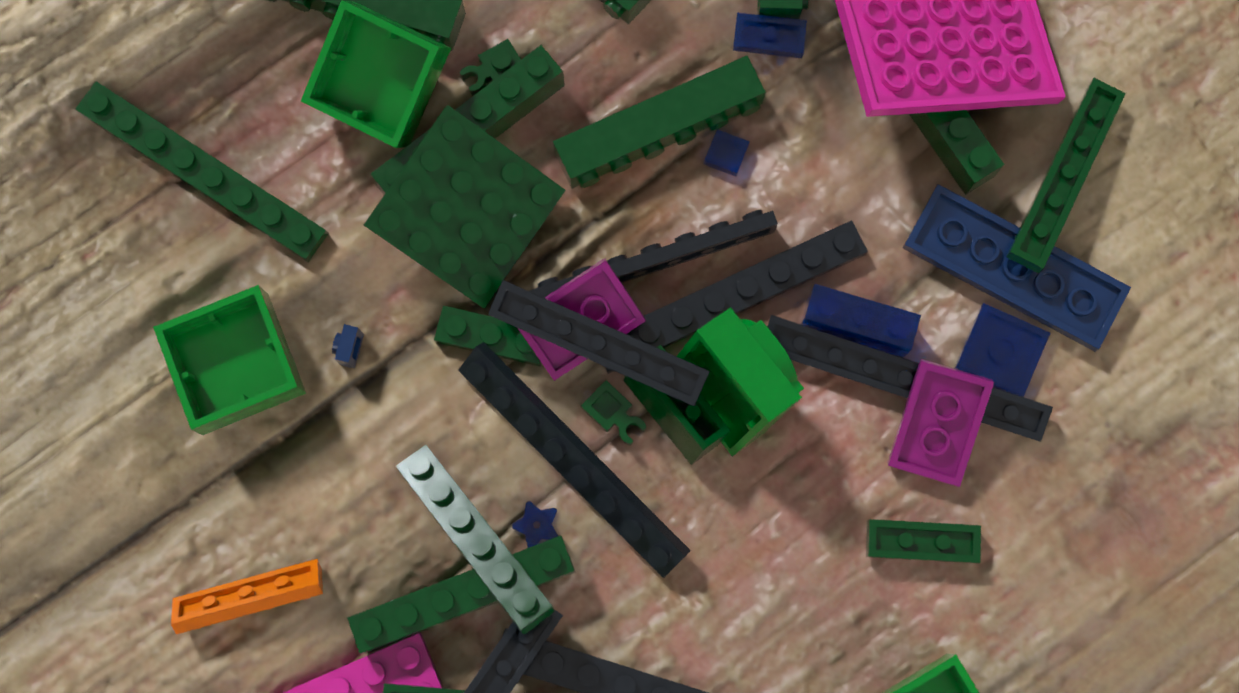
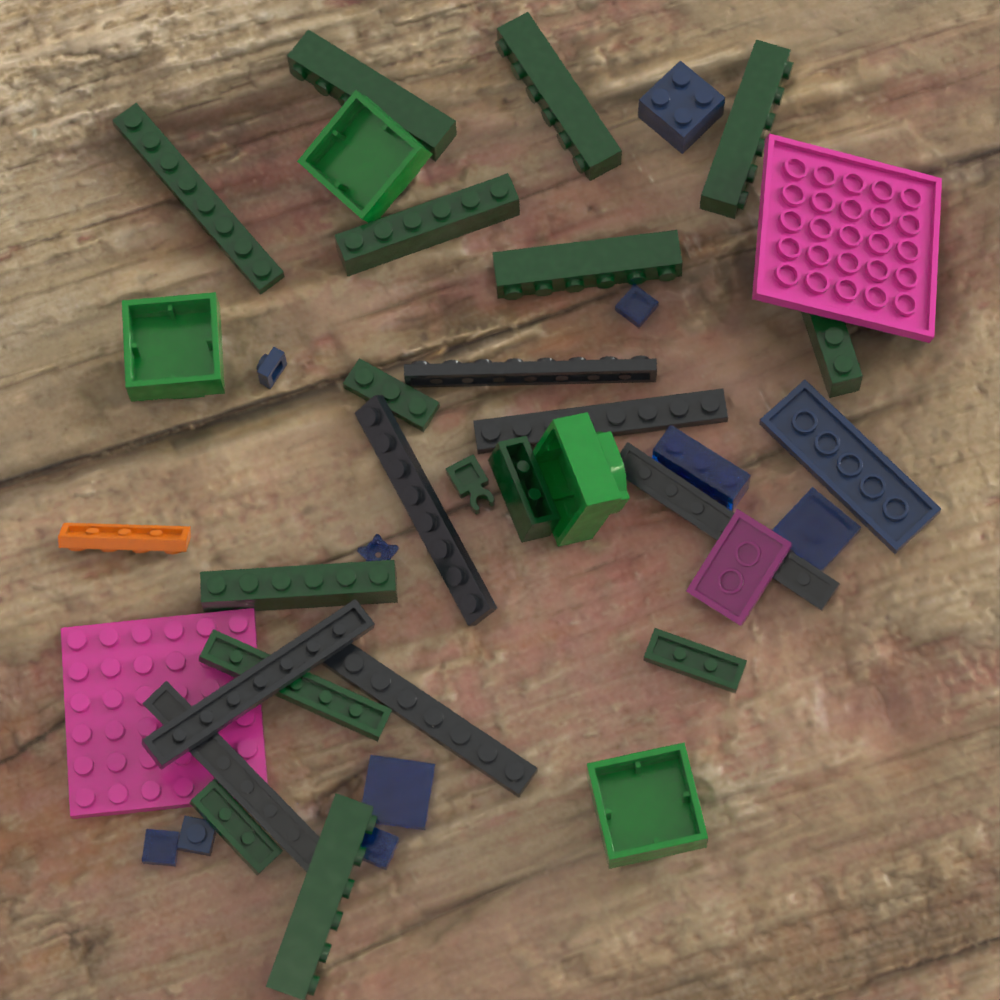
camera: 20 degrees right, 10 degrees down
dark green plate [363,105,566,308] -> none
plate [396,445,555,635] -> none
dark green plate [460,39,521,96] -> none
black plate [488,280,710,406] -> none
magenta plate [518,258,646,381] -> none
clear blue plate [733,13,807,58] -> none
dark green plate [1006,78,1126,273] -> none

